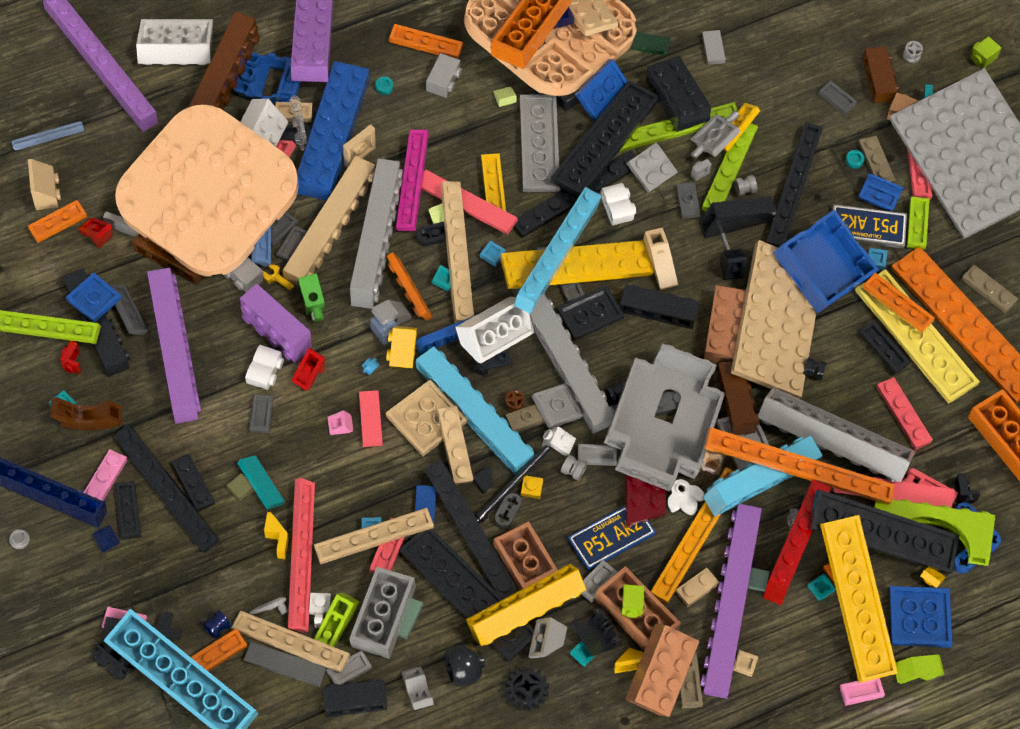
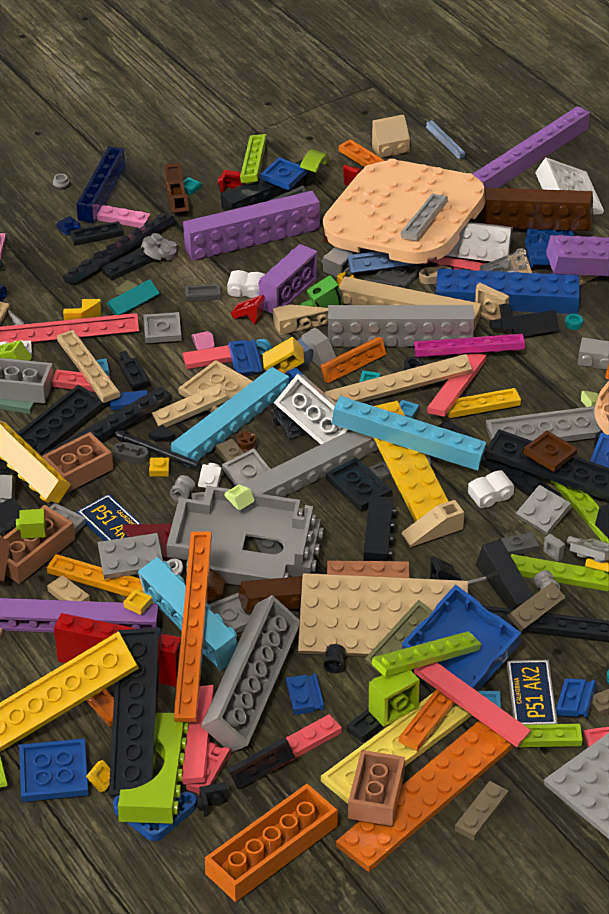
camera: 85 degrees right, 20 degrees down
none -> light grey plate [98,533,163,579]
none -> black hinge [119,350,150,391]
none -> yellow plate [124,589,153,615]
none -> light grey plate [141,233,177,261]
none -> light grey plate [143,312,182,343]
none -> yellowish green slope [224,484,254,510]
none -> black plate [227,737,296,789]
none -> blue plate [228,339,263,376]
none -> tan slope [273,305,328,335]
none -> blue plate [286,673,324,715]
none -> lime slope [300,149,330,172]
none -> nougat brick [348,750,405,826]
none -> olive plate [364,600,433,675]
none -> lime brick [369,670,420,727]
none -> lime plate [371,631,481,677]
none -> light grey tile [401,193,448,241]
none -> coral tile [414,662,531,747]
none -> black piece [489,304,559,336]
none -> dark tan plate [508,582,565,632]
none -> reddish brown plate [523,430,578,472]

